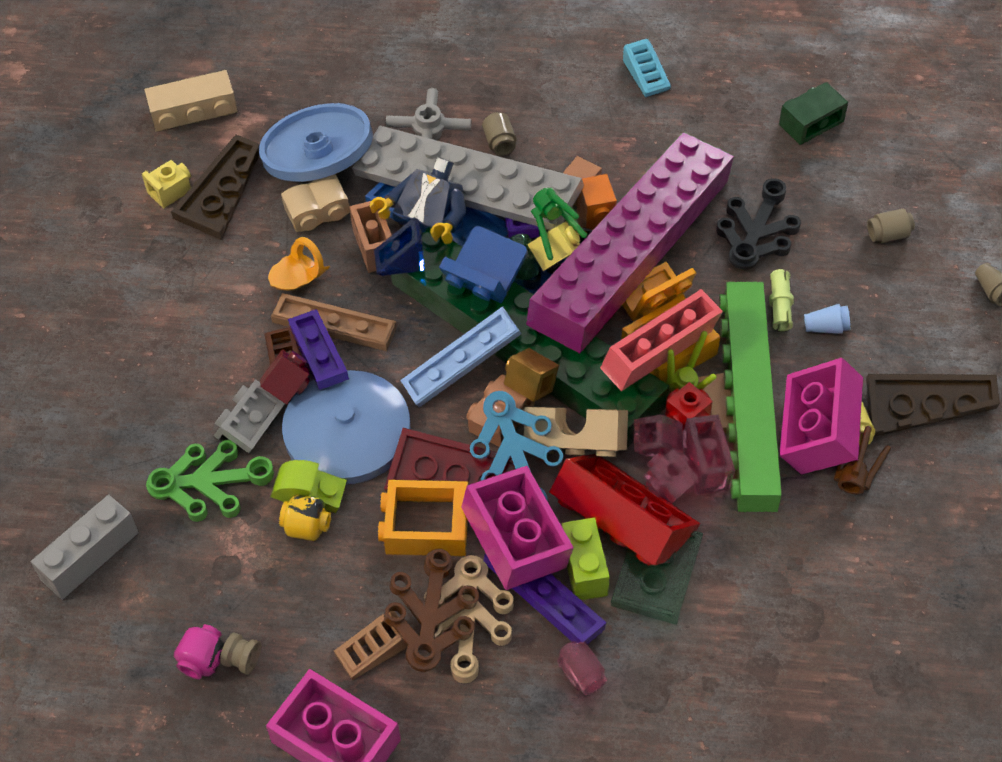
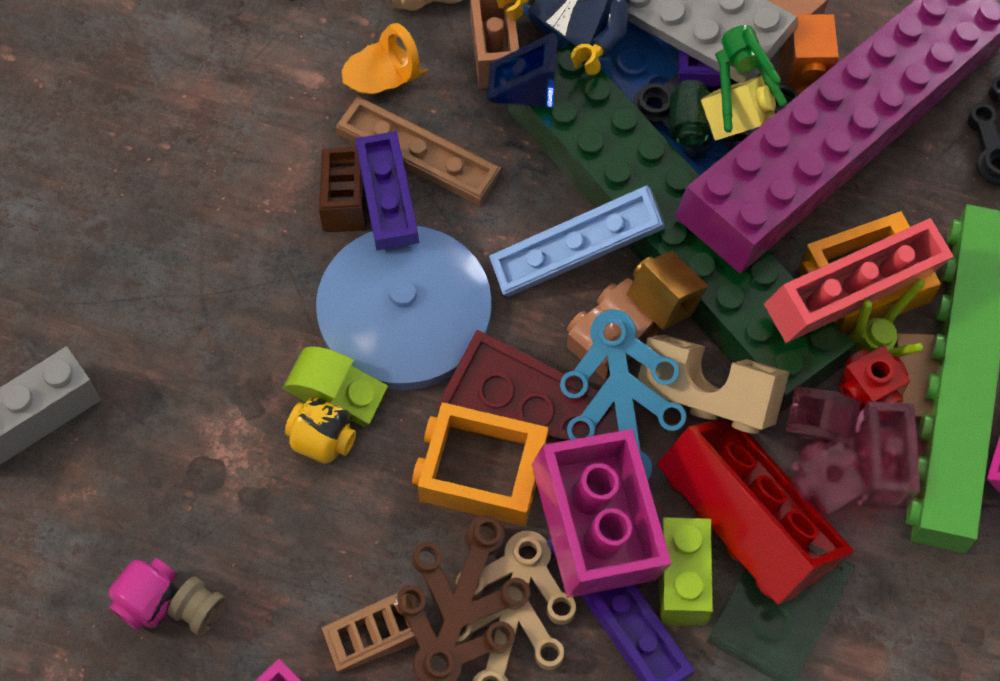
camera: 10 degrees right, 10 degrees up
bright green plant [146,440,274,522] -> none
light grey bracket [214,379,285,453] -> none
dark red brick [260,349,310,405] -> none
blue bracket [439,226,528,303] -> none
light orange bracket [622,261,697,322] -> none

